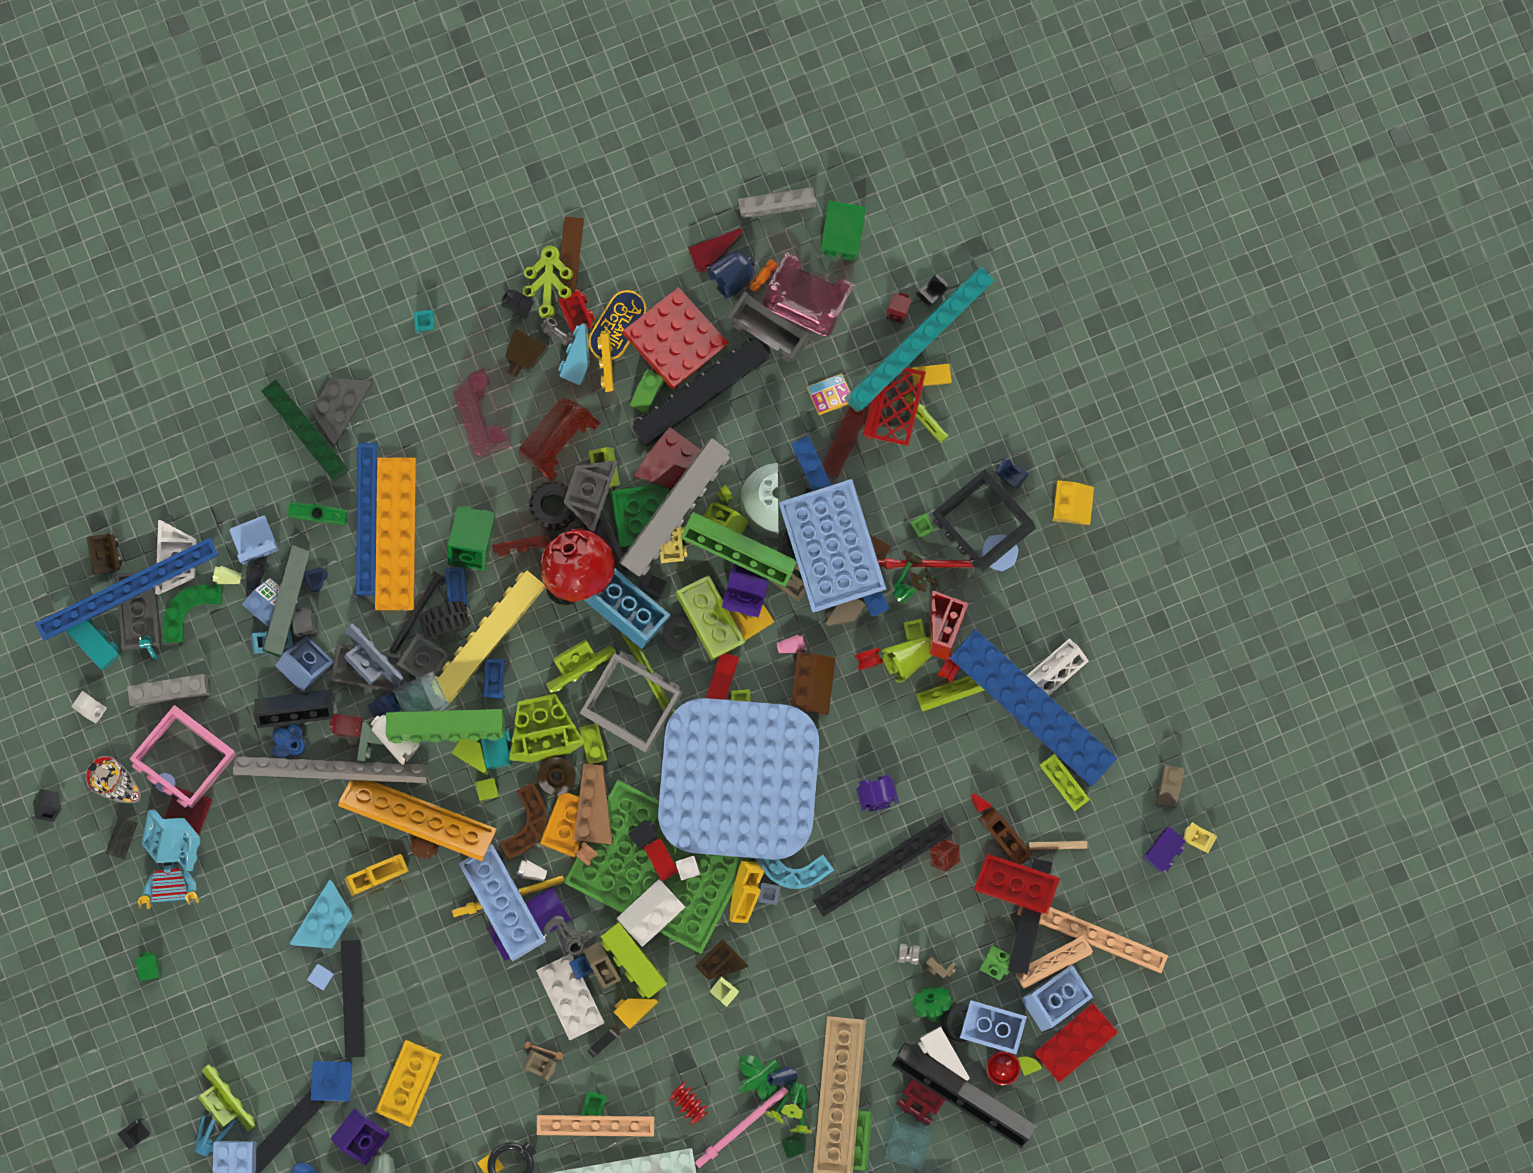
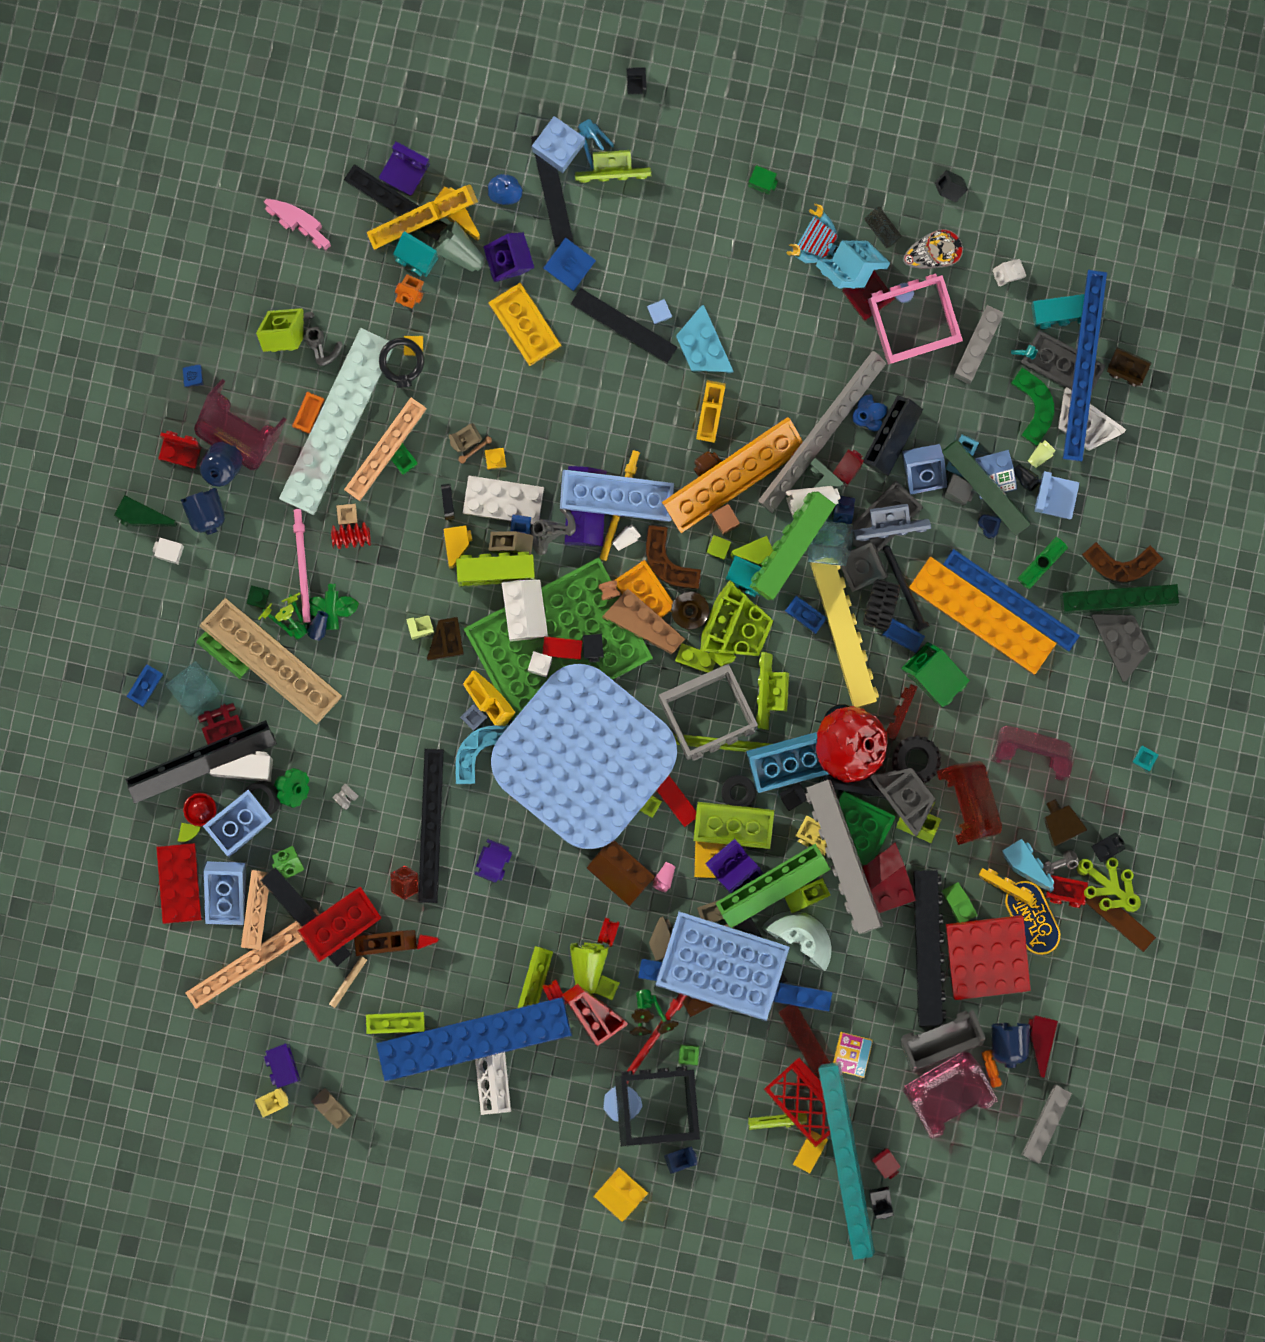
camera: 120 degrees right, 0 degrees up
lime plate [717,485,733,503] -> none
green slope [821,201,866,260] -> none
dark tan bracket [926,957,956,979] -> none
none -> tan plate [337,504,358,525]
none -> yellow plate [485,448,506,470]
none -> lime tile [709,652,736,667]
none -> nougat panel [711,504,740,535]
none -> reddish brown plate [1081,542,1163,582]

